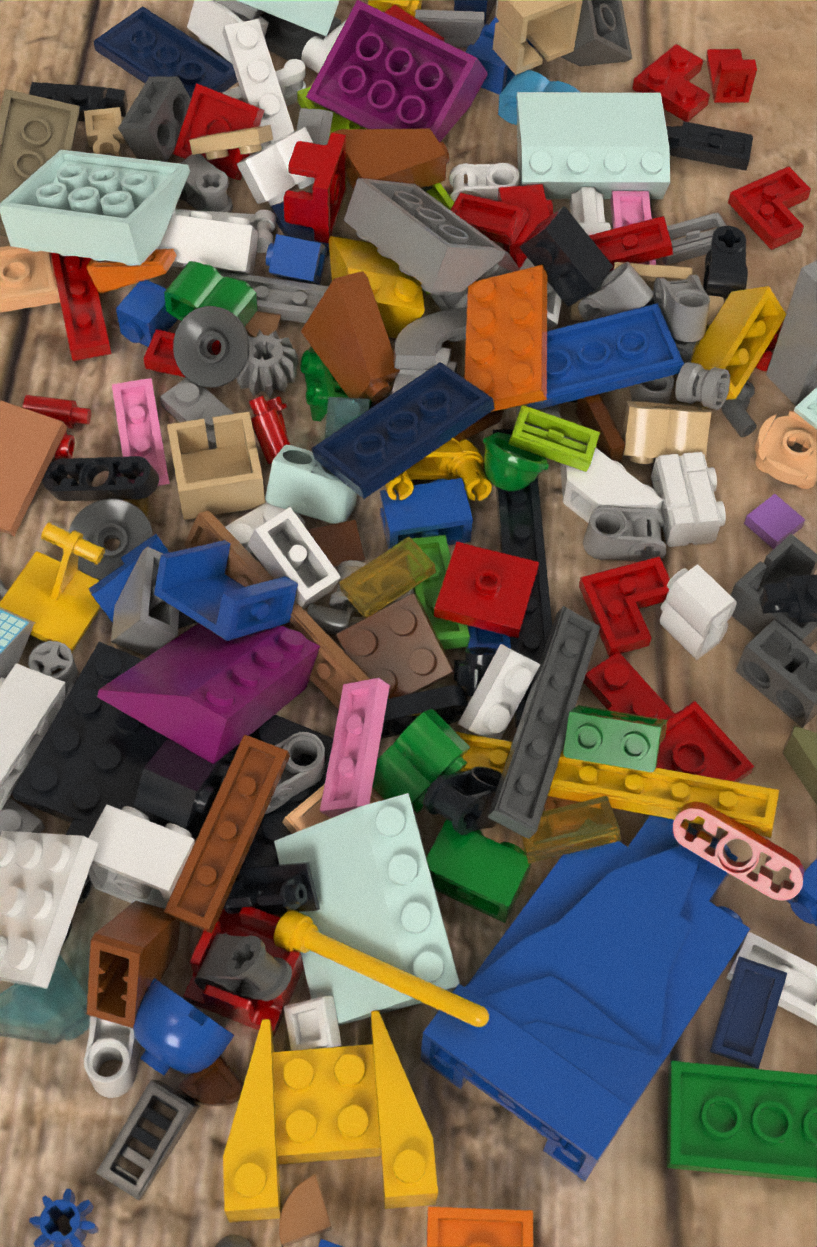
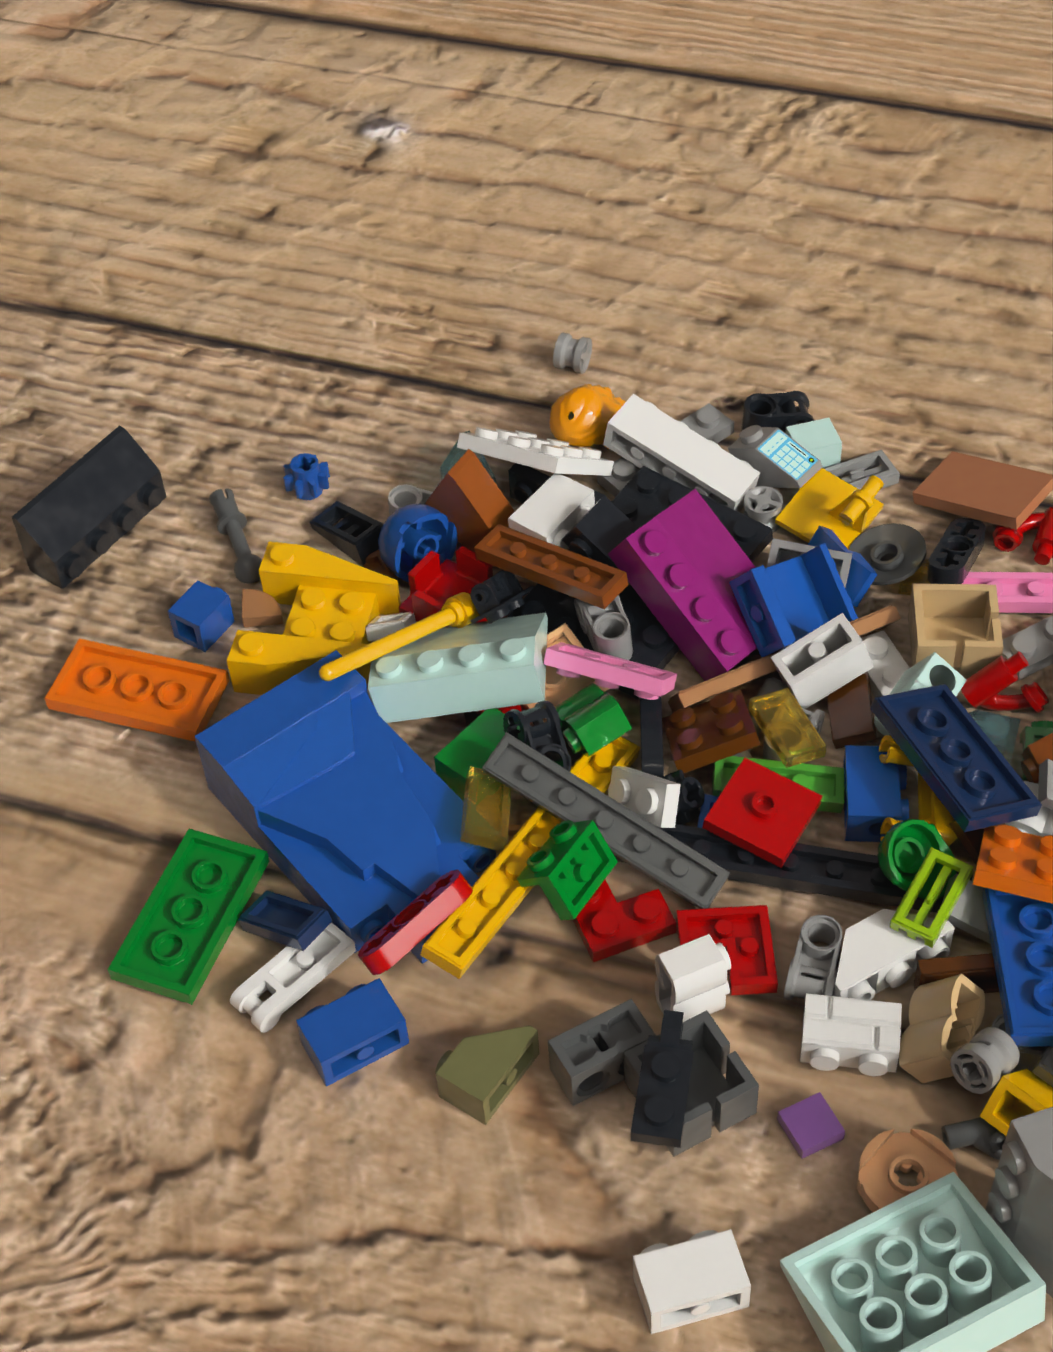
camera: 110 degrees right, 10 degrees down
dark grey piece [194,934,292,1001] -> none
red plate [656,701,755,782] -> none

